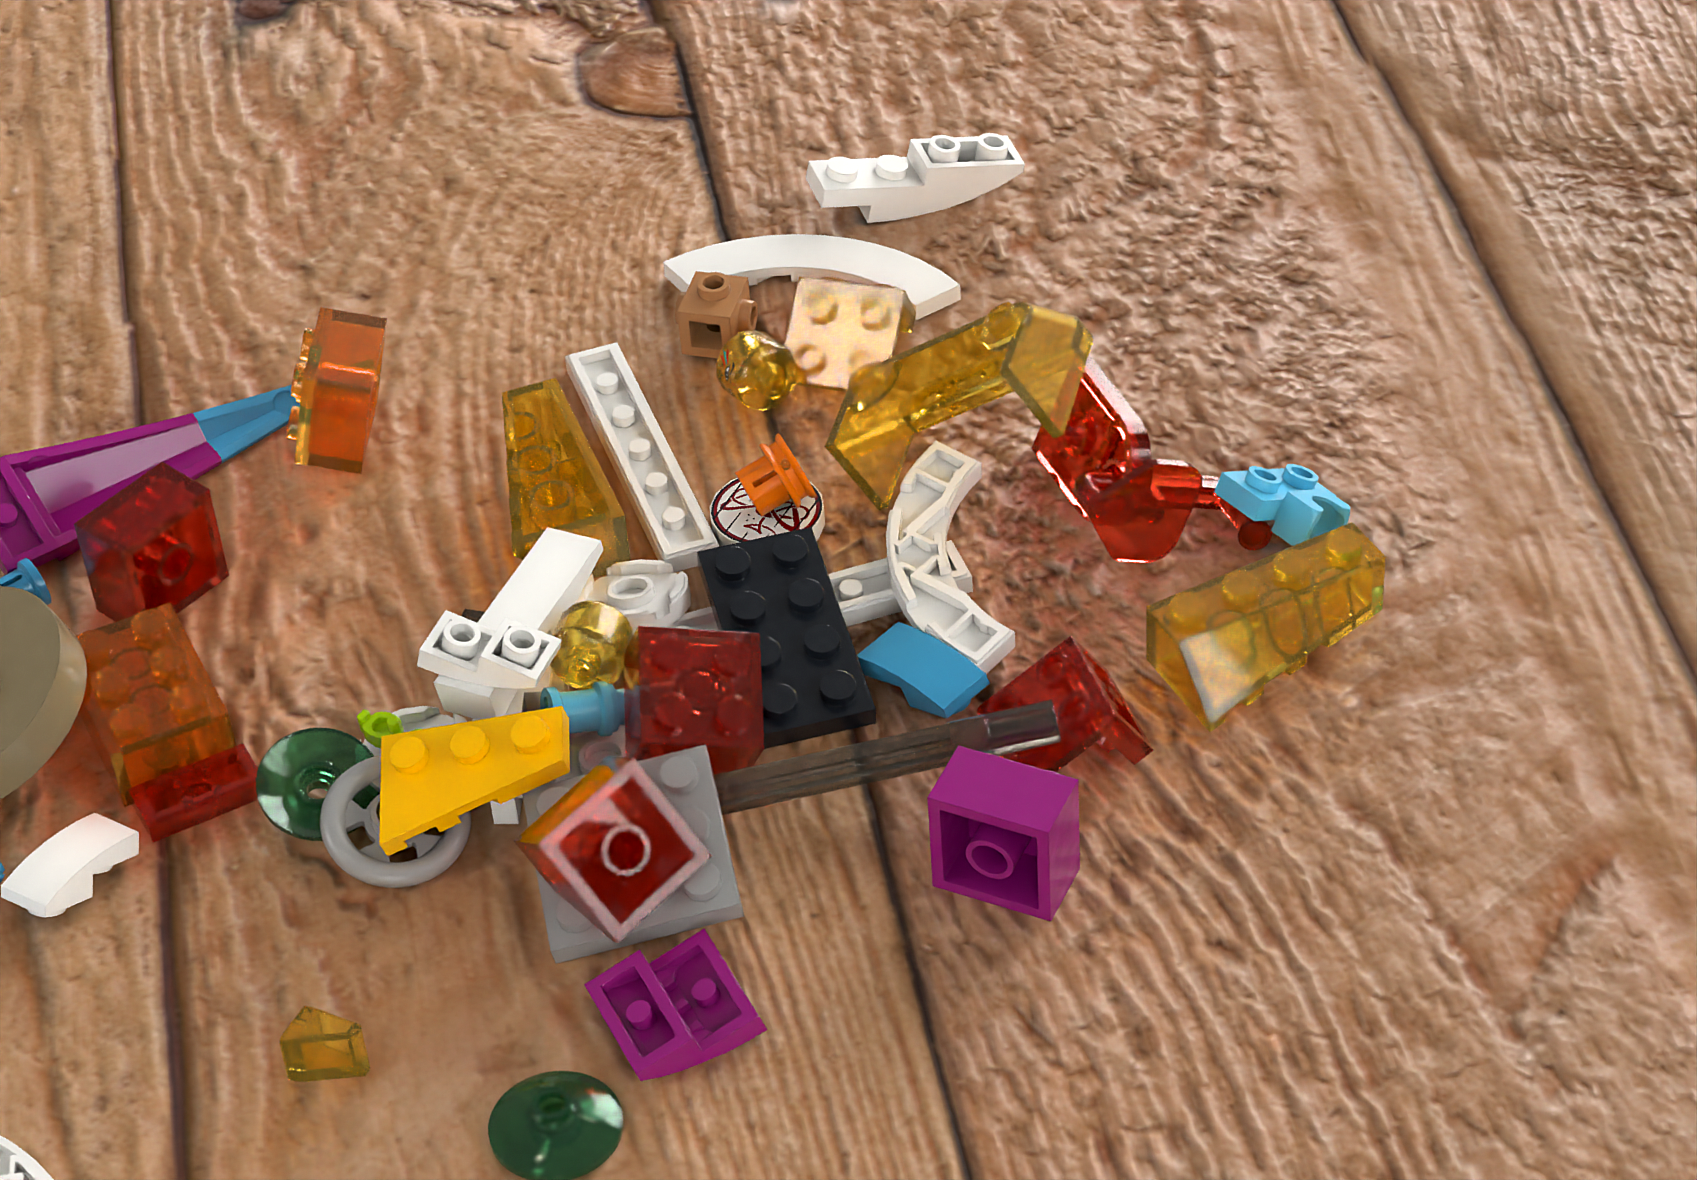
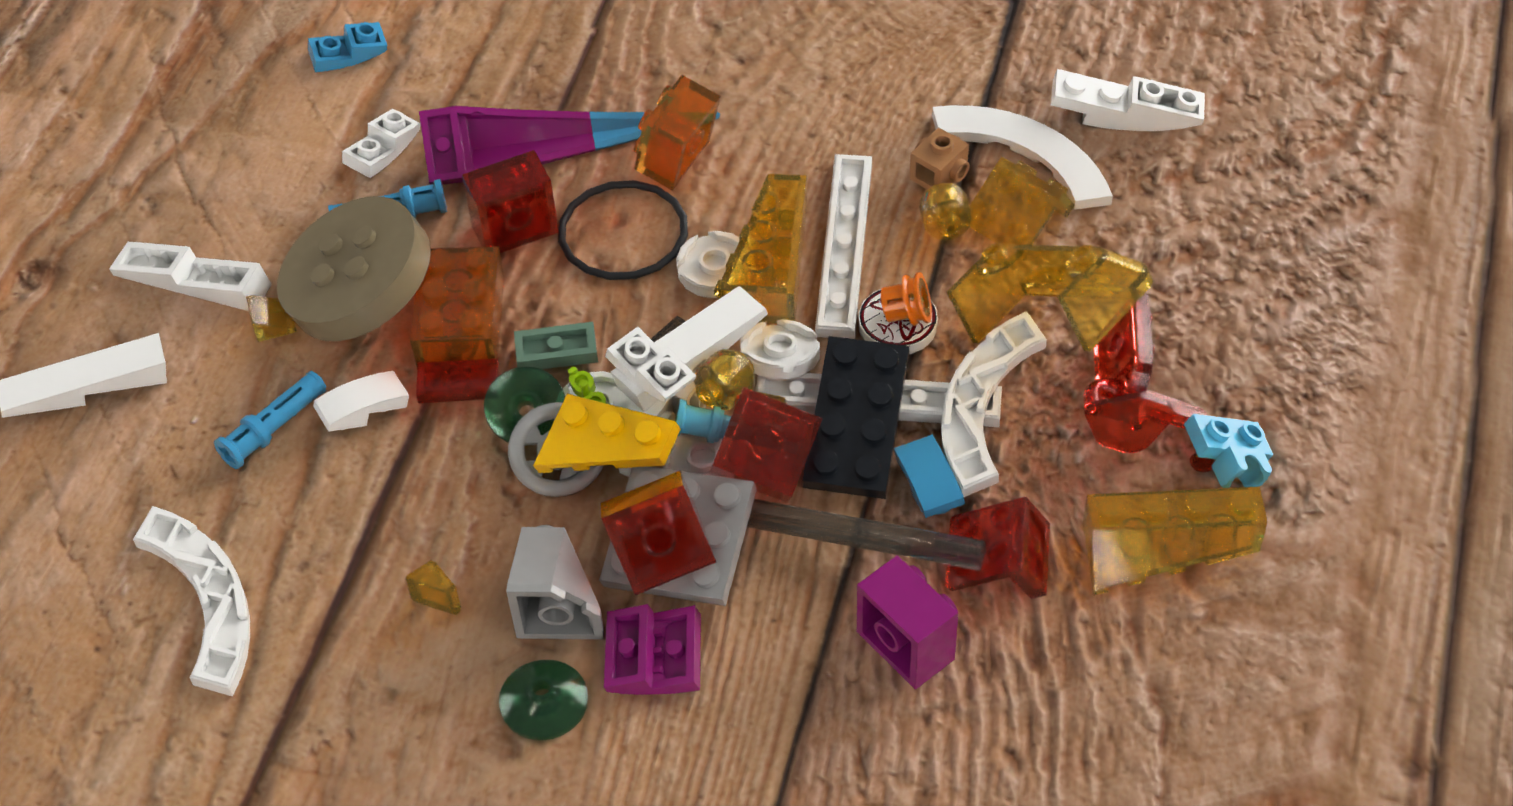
camera: 25 degrees right, 10 degrees up
none -> light grey slope [506,525,604,639]
none -> sand green plate [514,322,598,372]
none -> black piece [558,180,688,280]
none -> white tile [676,231,754,298]

